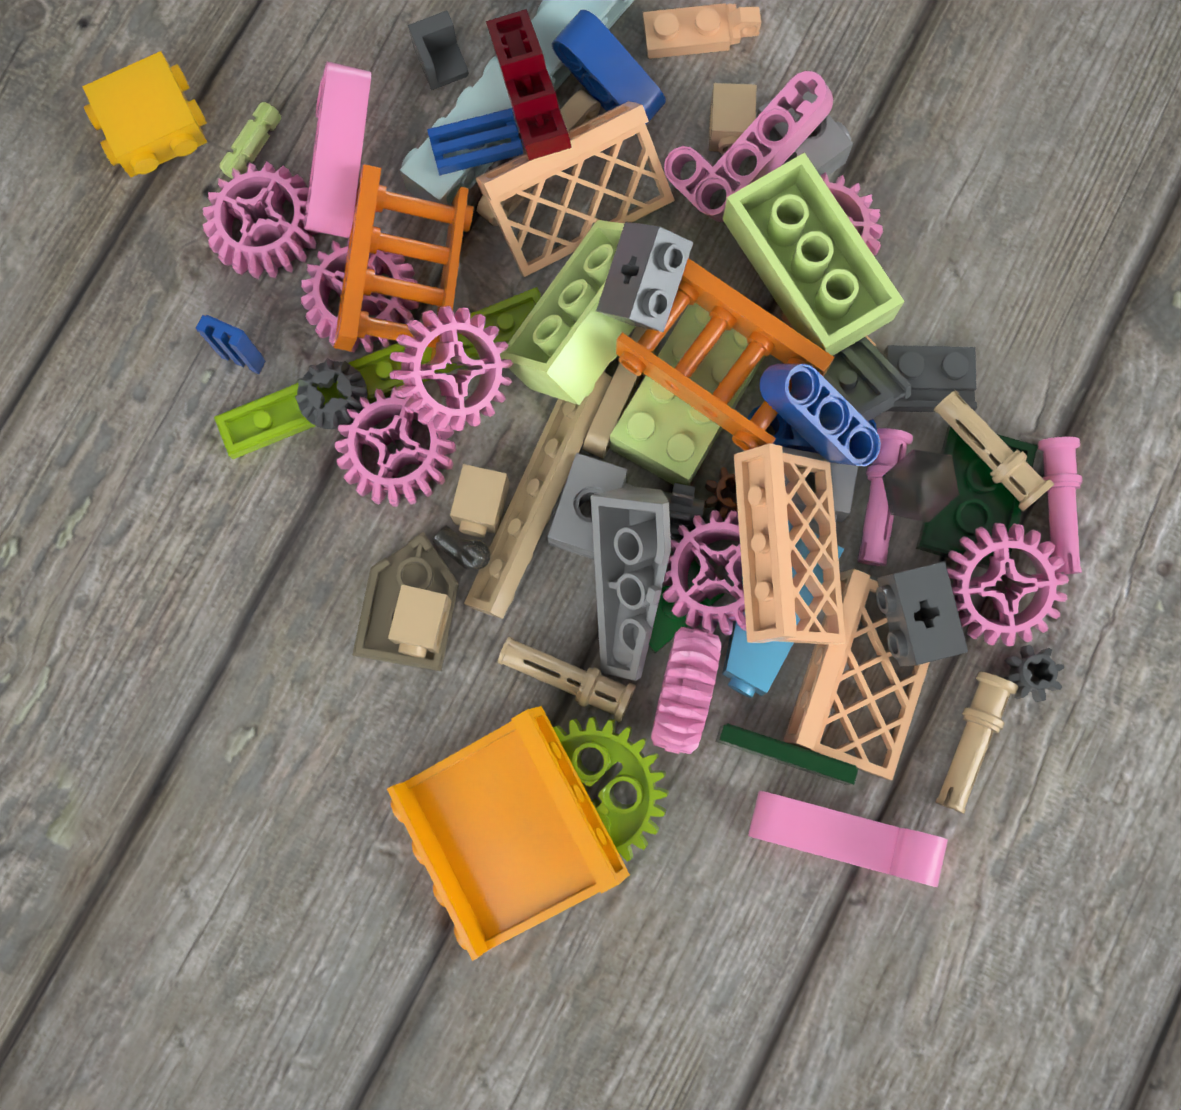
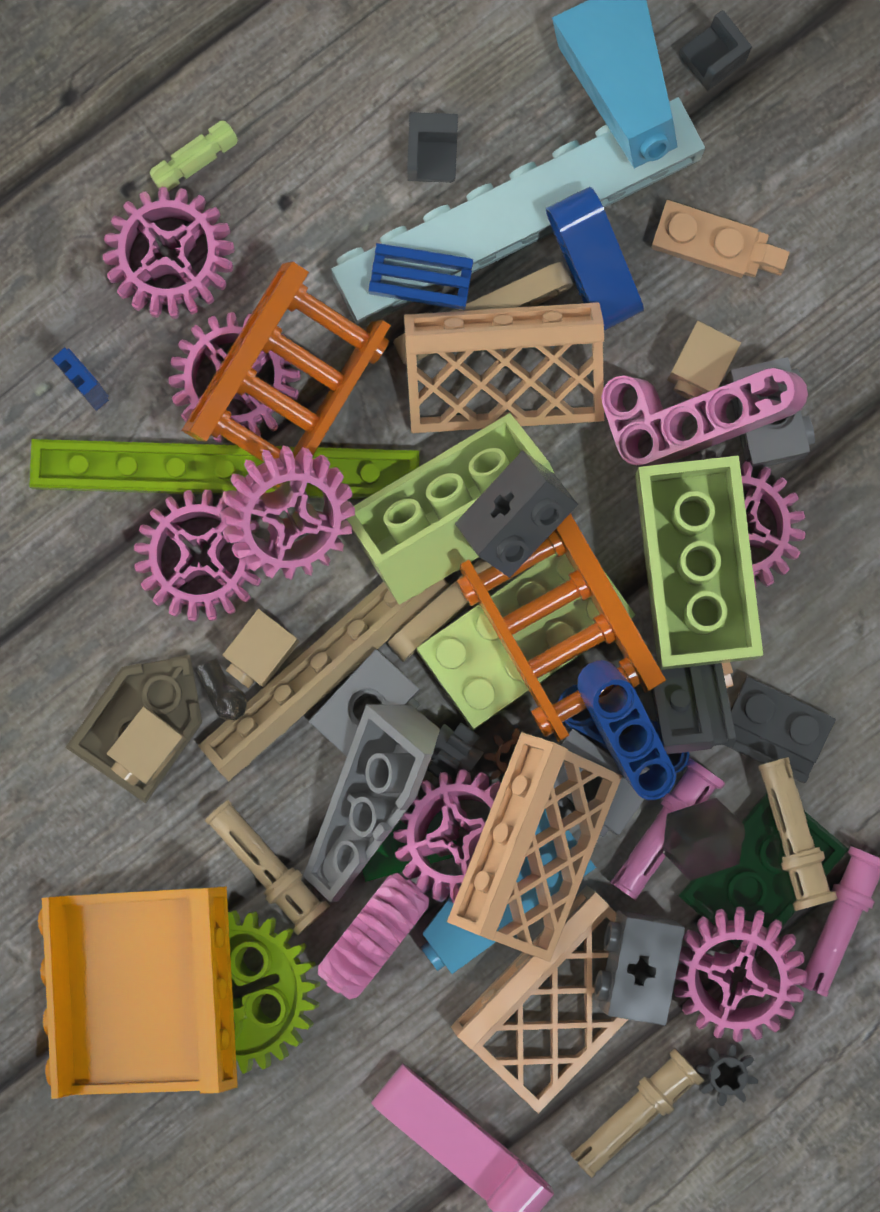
camera: 20 degrees right, 5 degrees up
yellow brick [82,51,208,178] -> none
dark grey gear [295,359,368,429] -> none
bright pink beam [304,61,371,238] -> none
dark red slope [486,9,572,161] -> none
dark green tile [715,723,859,785] -> none

